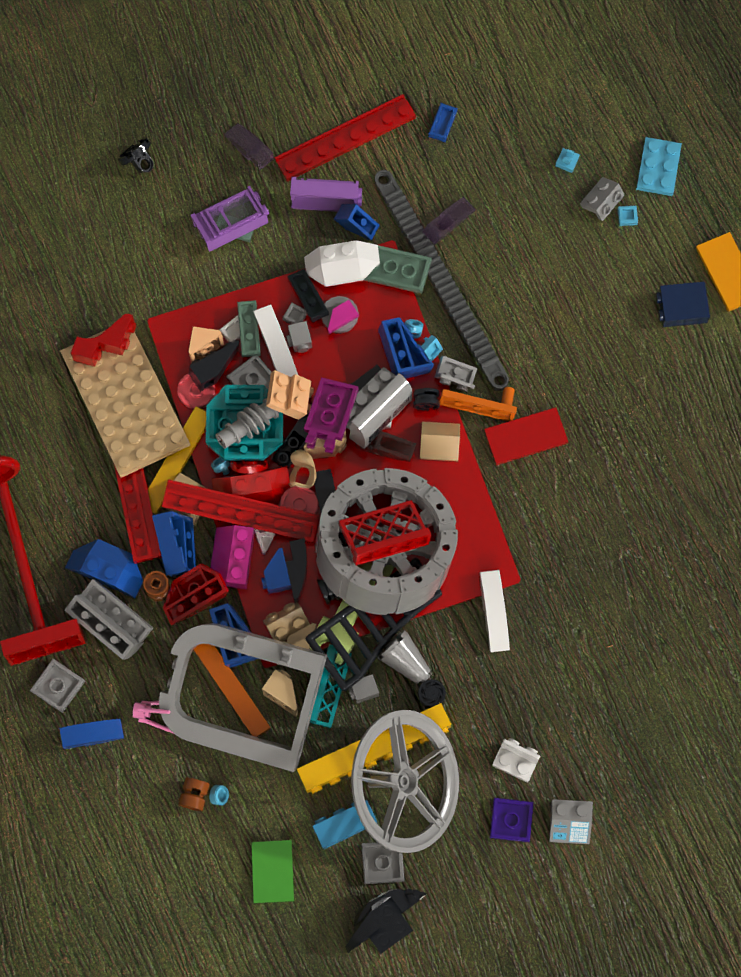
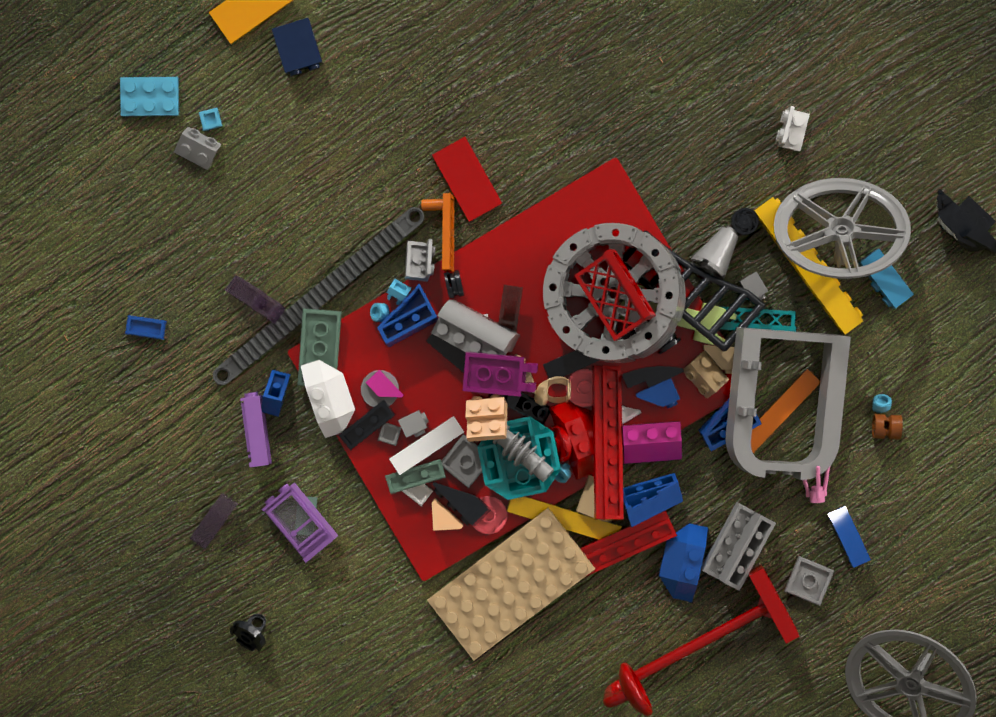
camera: 100 degrees left, 15 degrees up
red arch [71,314,136,367] -> none
dark orange wheel [143,571,170,601] -> none
red wedge [163,564,229,625] -> none
bright green tile [252,840,294,903] -> none
tan slope [262,669,298,717] -> none
red plate [274,94,416,182] -> none
light grey plate [362,842,405,885] -> none
tan slope [420,422,460,461] -> none
white slope [480,570,510,652] -> none
dark purple tile [490,798,534,843] -> none
light grey slope [549,799,593,845] -> none
medium azure tile [555,148,580,173] -> none

